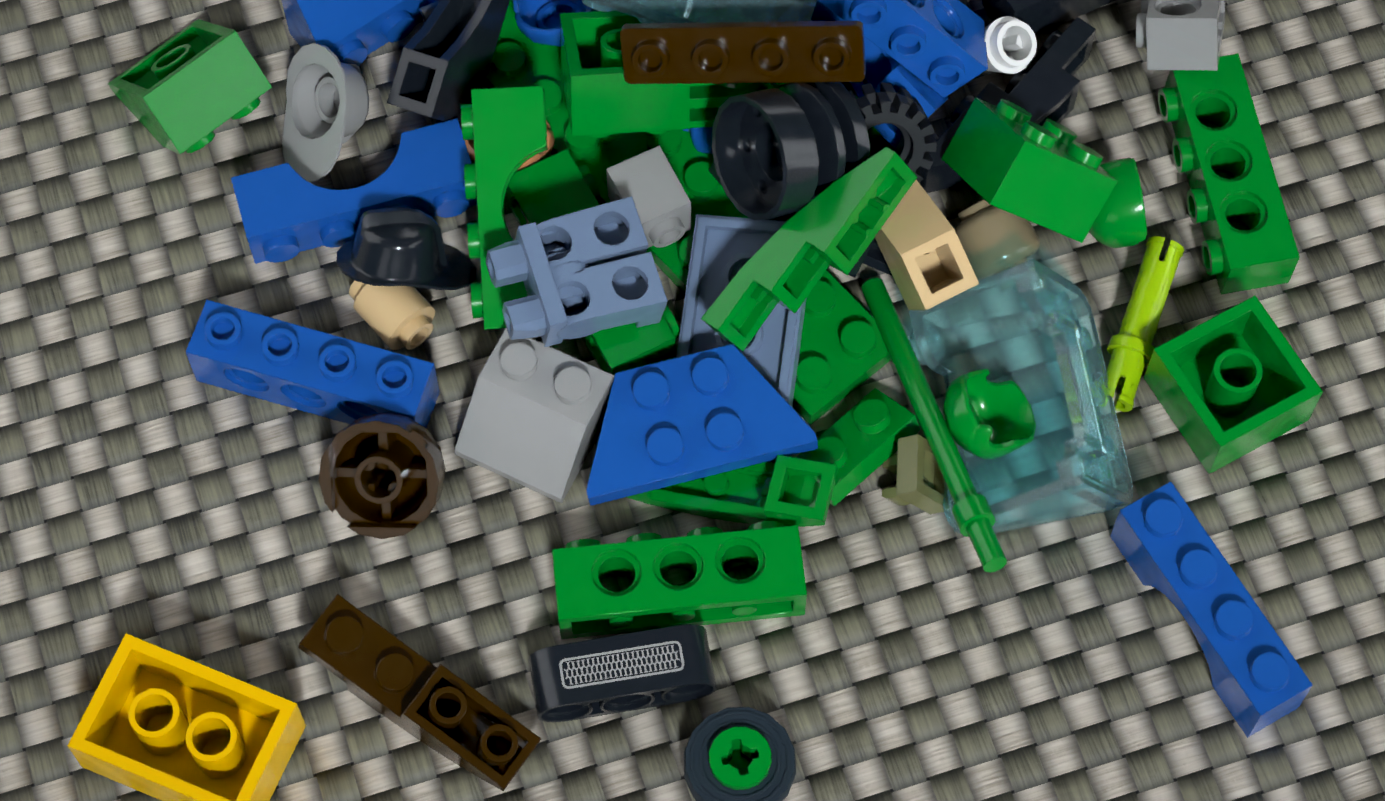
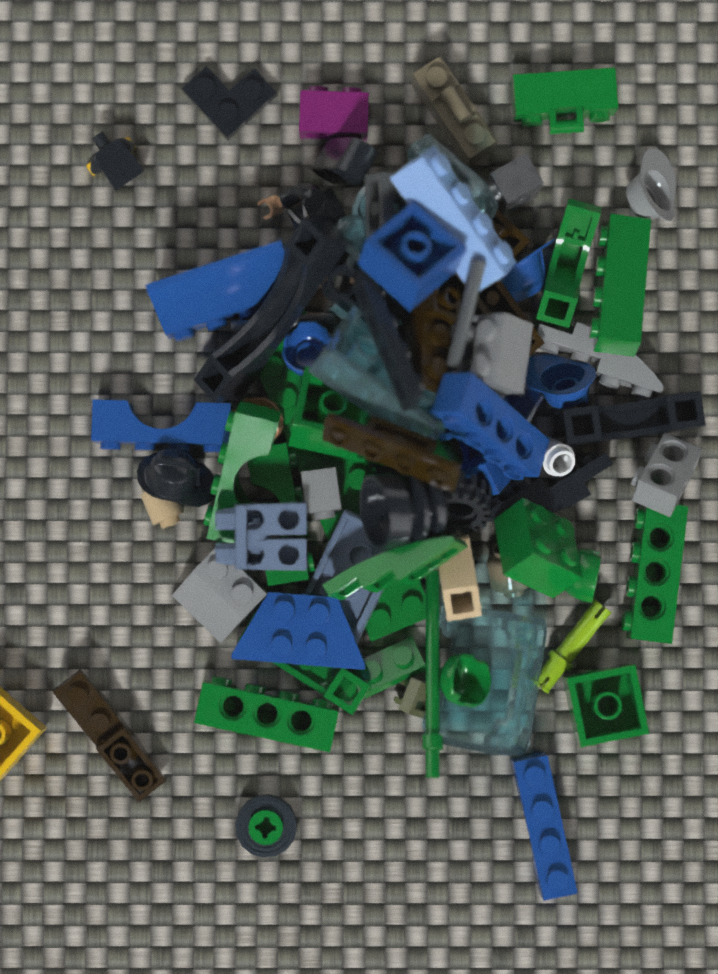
camera: 15 degrees right, 20 degrees up
green slope [108,19,272,154] -> none
blue brick [186,300,440,429] -> none
light grey piece [282,43,369,183] -> none
dark brown cylinder [319,412,446,539] -> none
black beam [529,624,717,722] -> none

